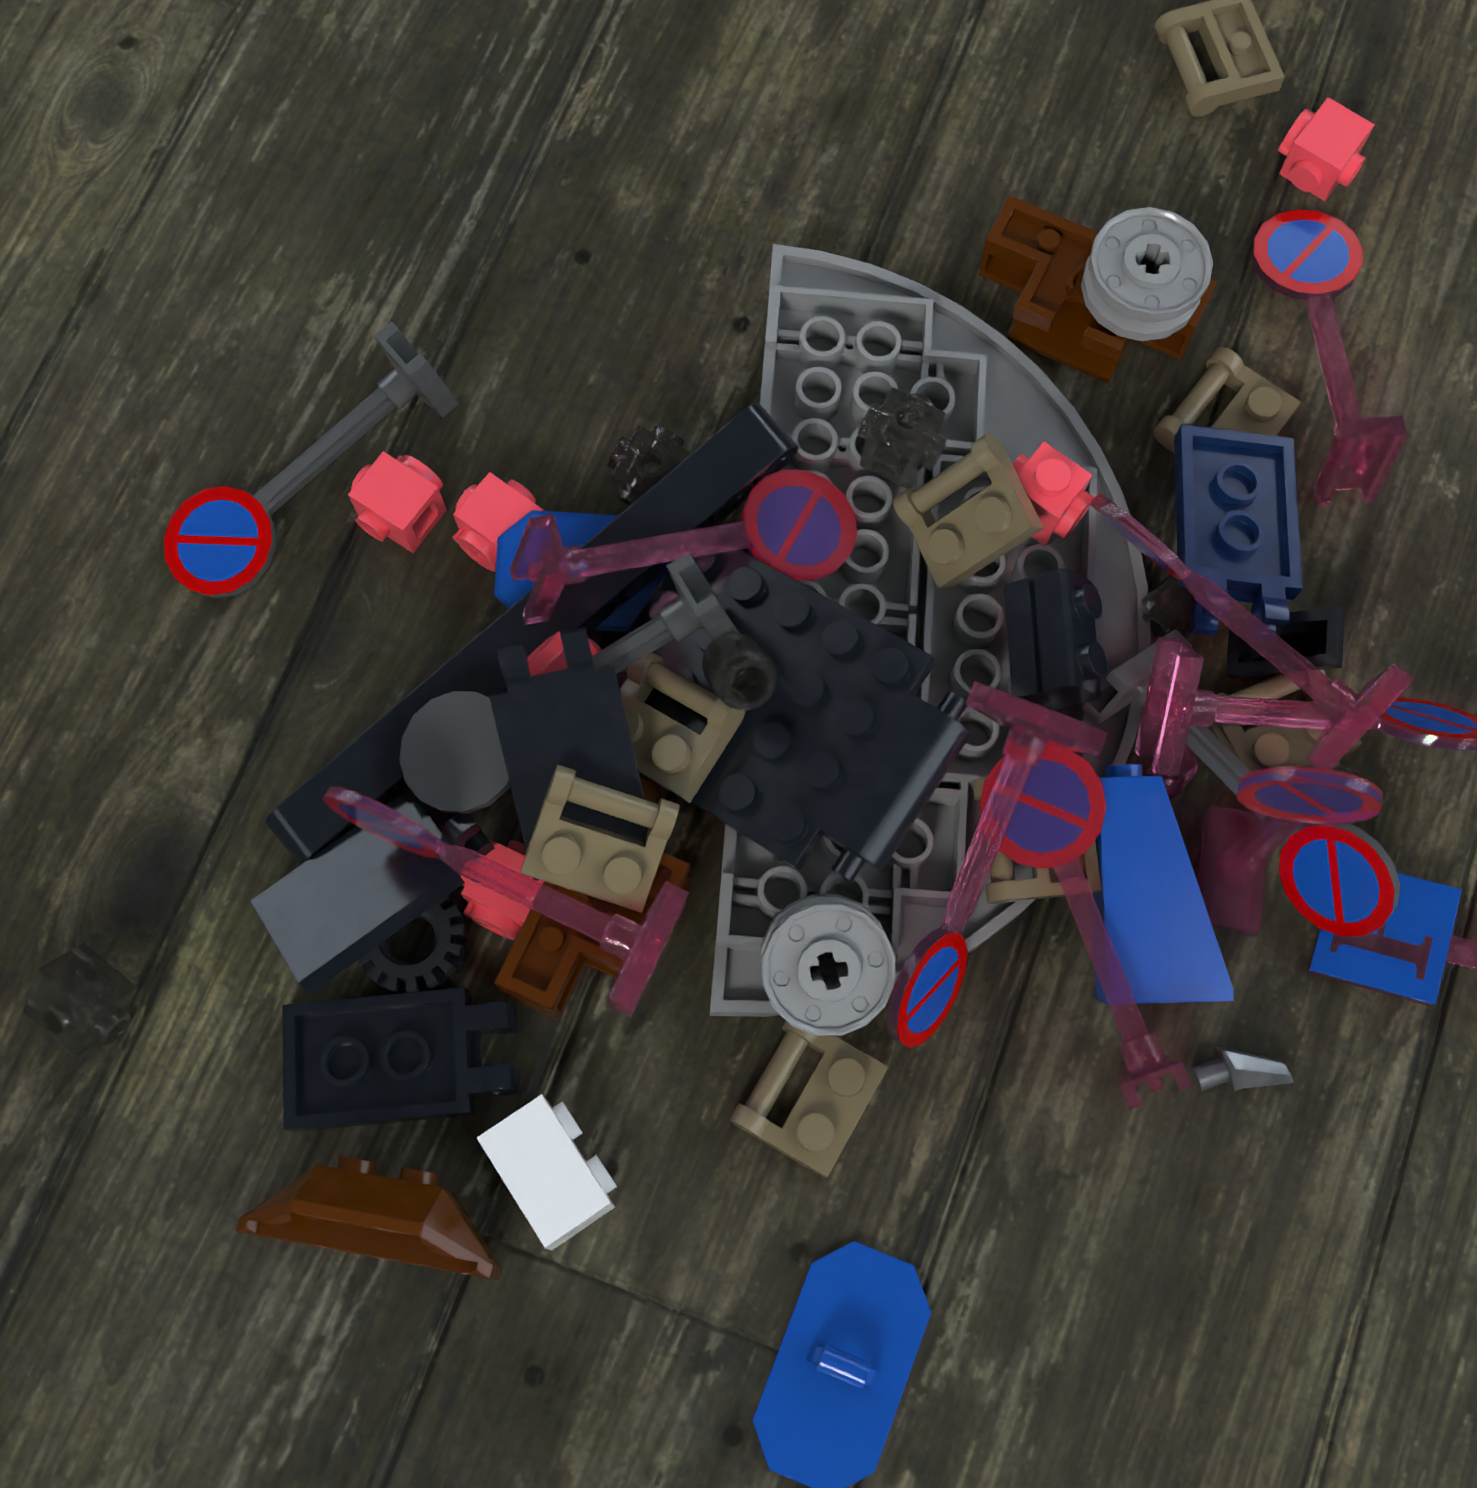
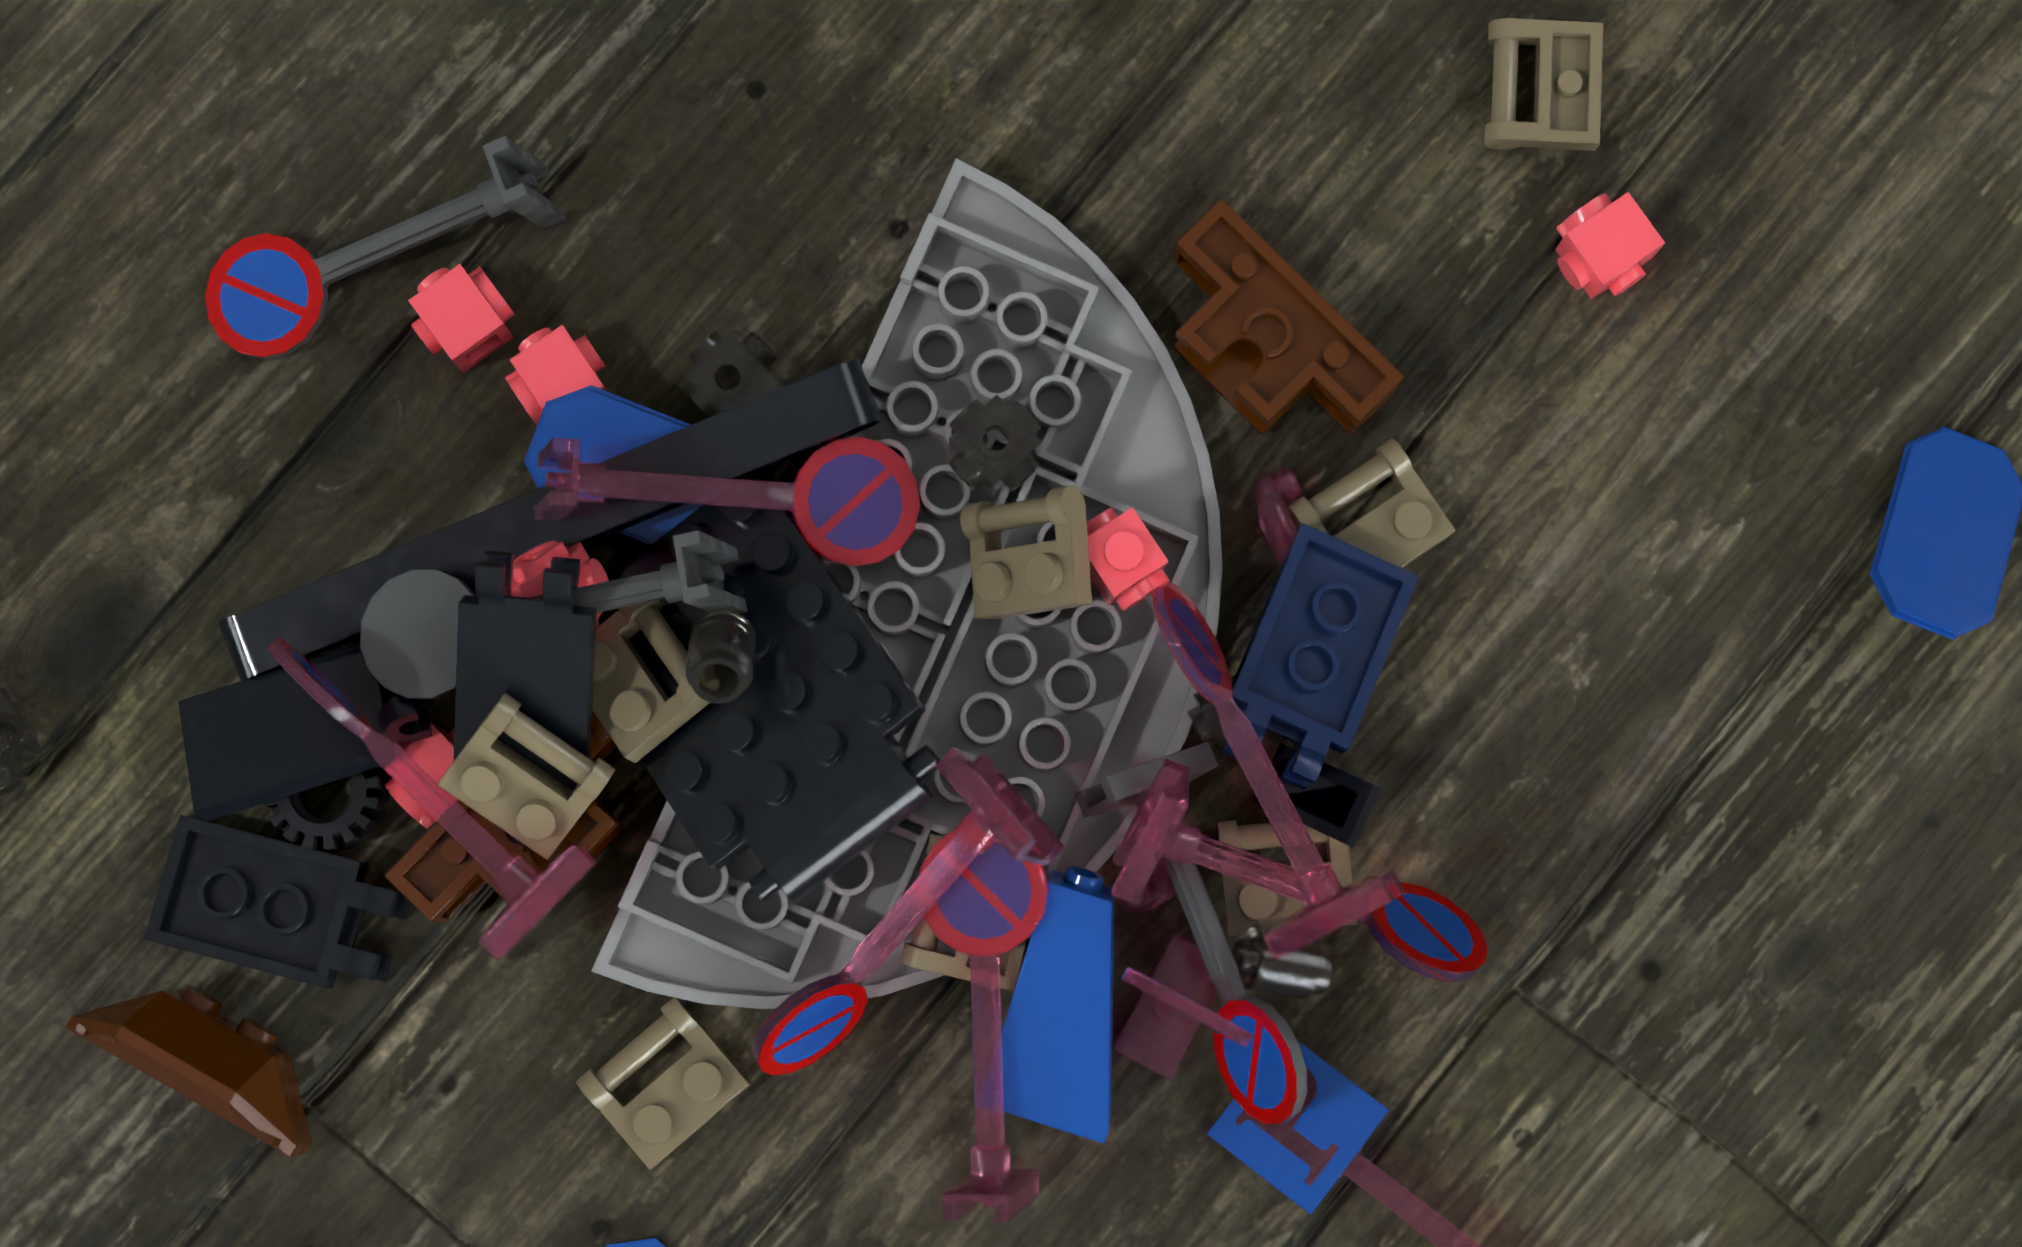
camera: 20 degrees right, 10 degrees up
white brick [477,1094,617,1251] -> none
light grey wheel [761,894,895,1036] -> none
black brick [1004,568,1107,713] -> none
light grey wheel [1081,207,1213,341] -> none
flat silver bar [1190,1046,1294,1092] -> none
piece [1251,209,1408,506] -> none
none -> clear pink arm [1256,467,1301,564]

